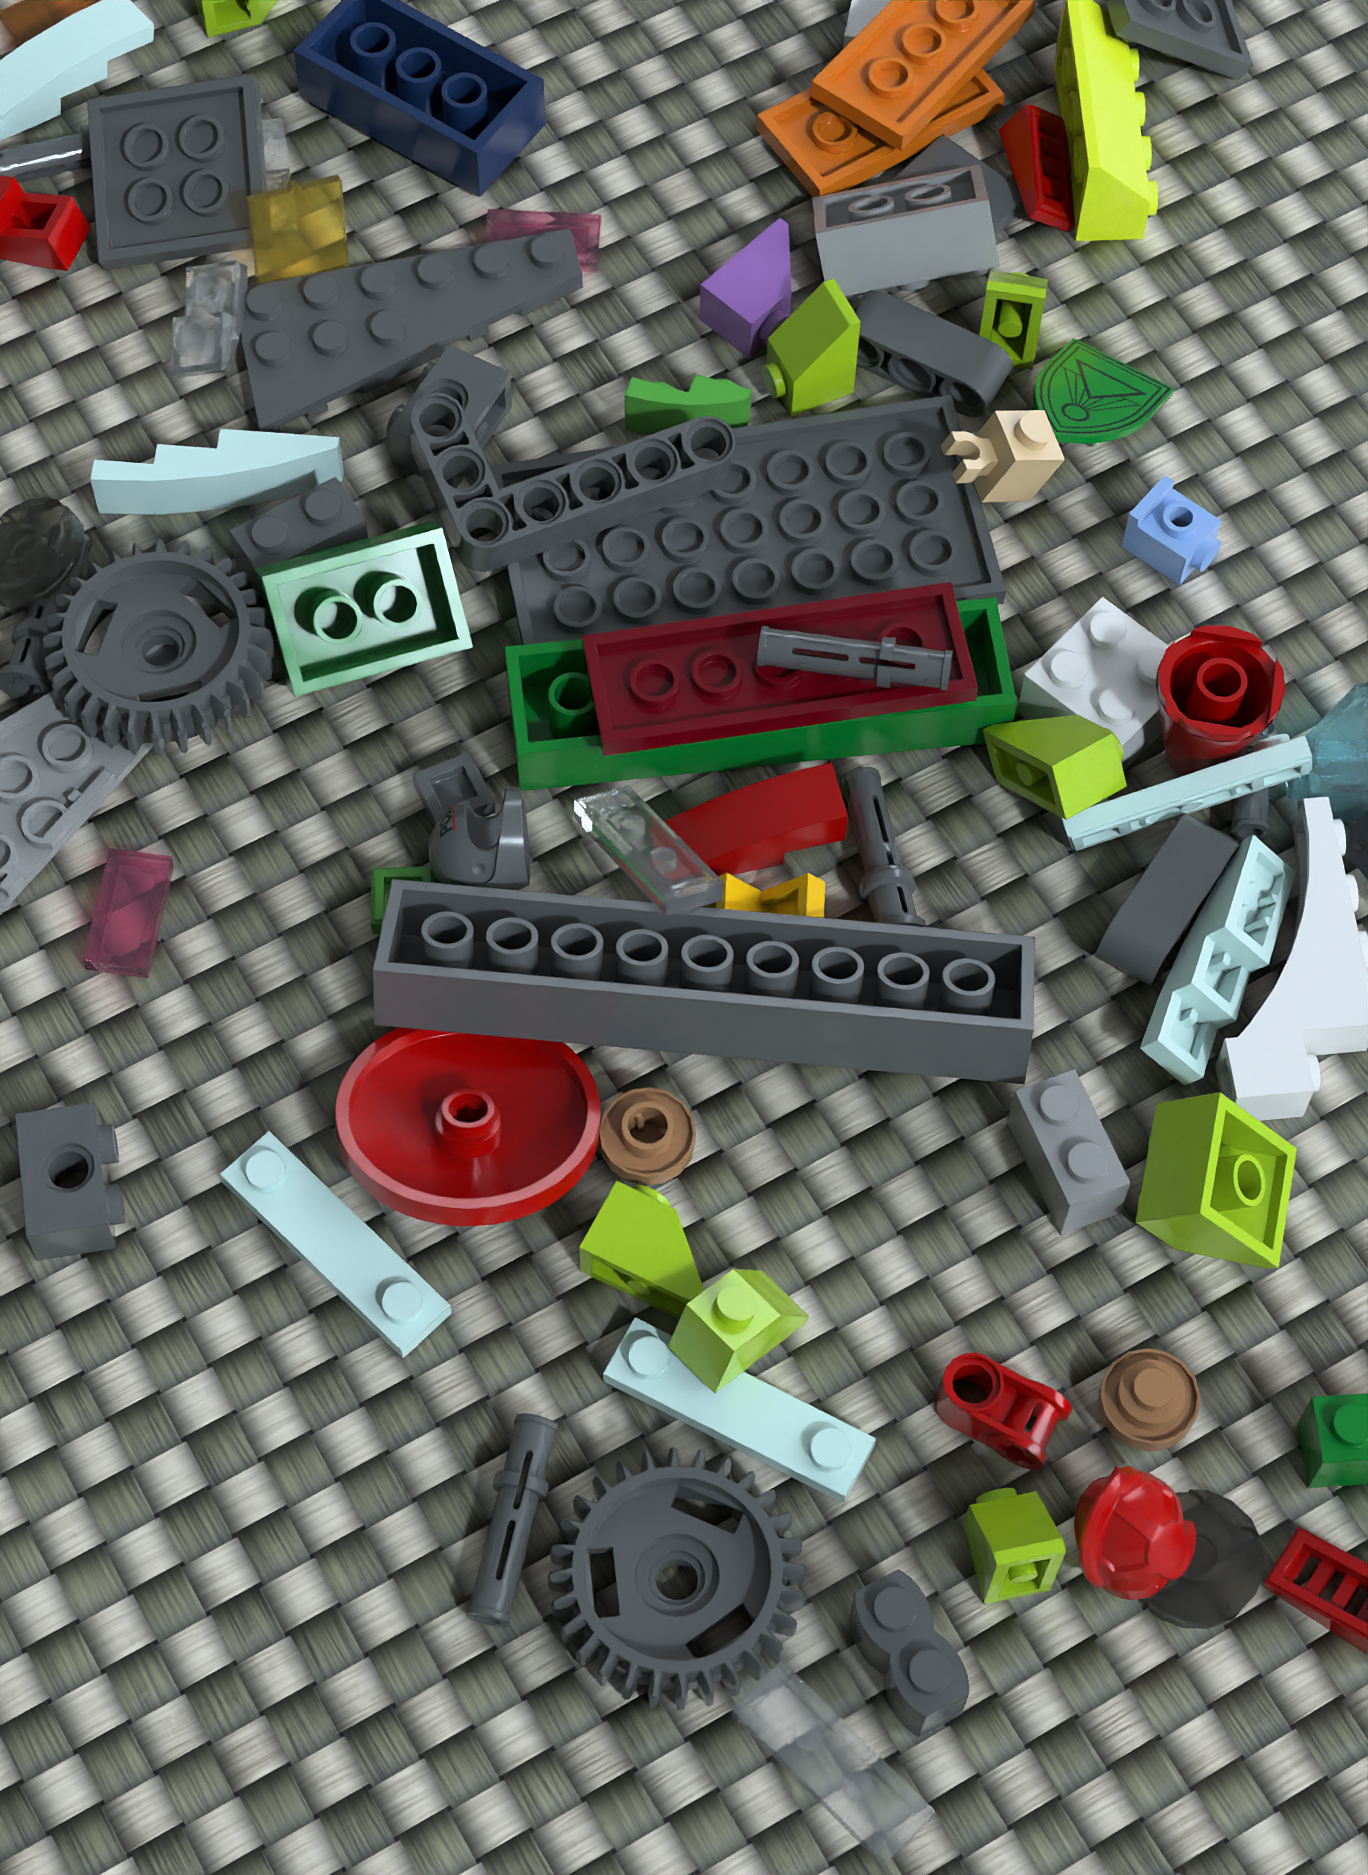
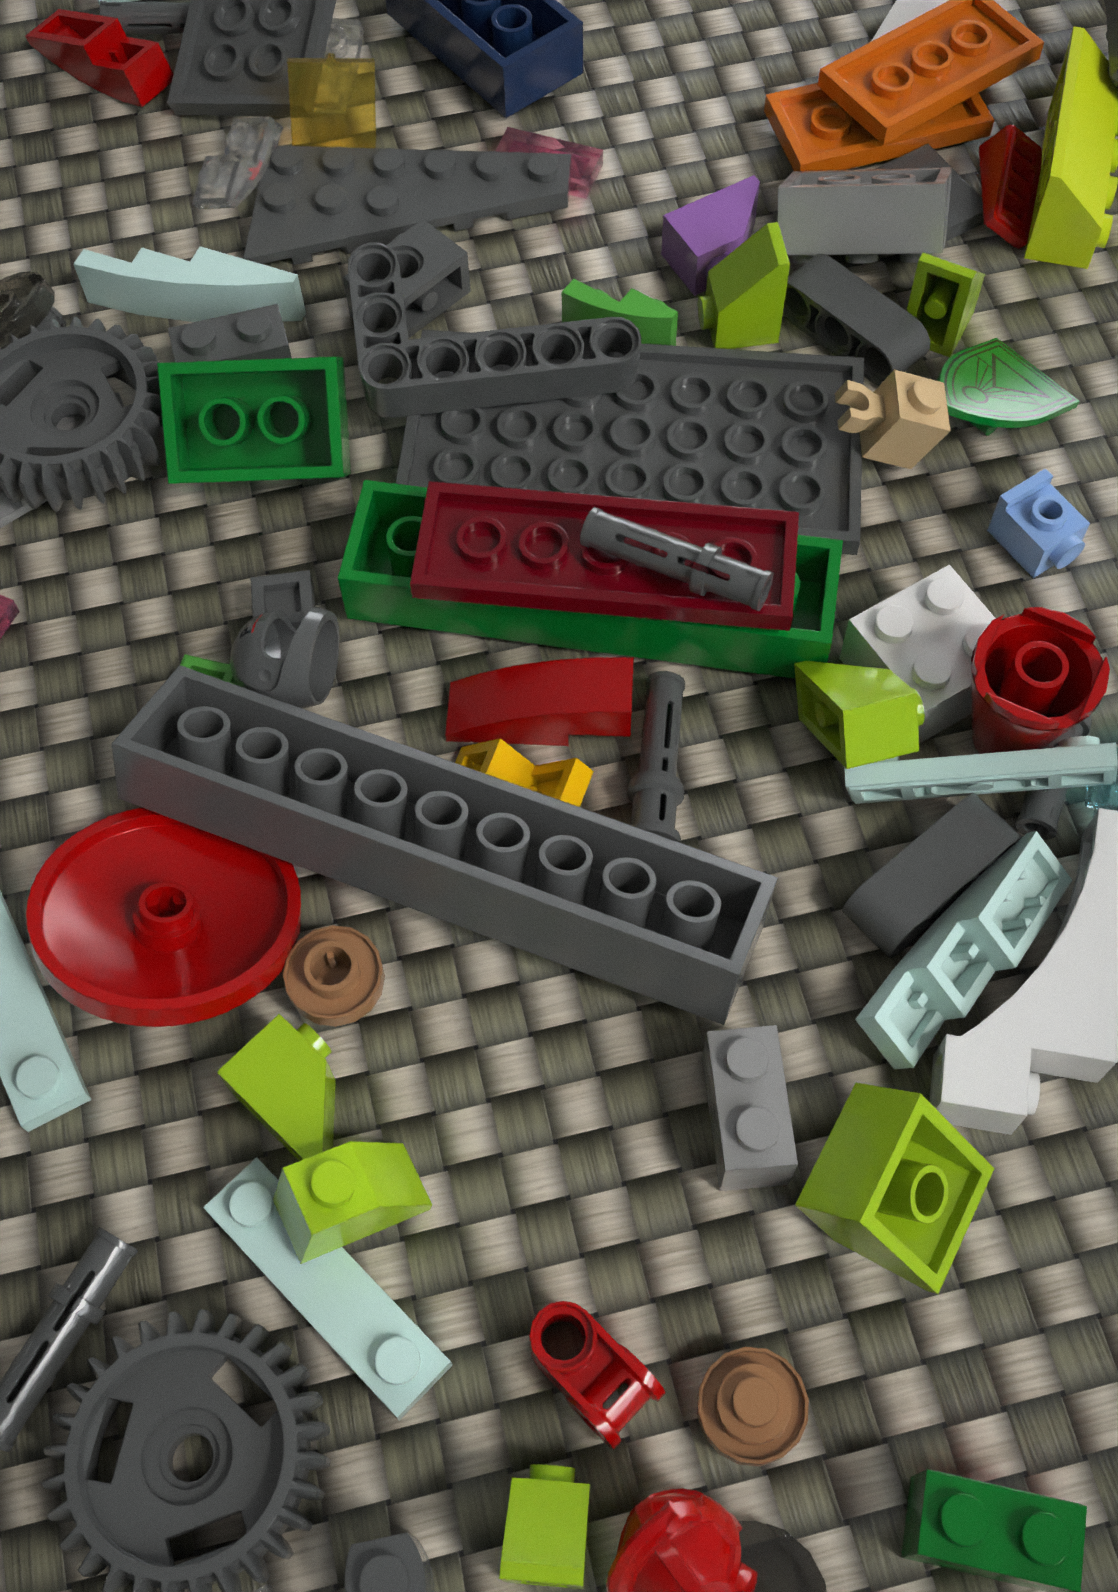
camera: 20 degrees right, 0 degrees up
clear tile [574,786,723,916] -> none

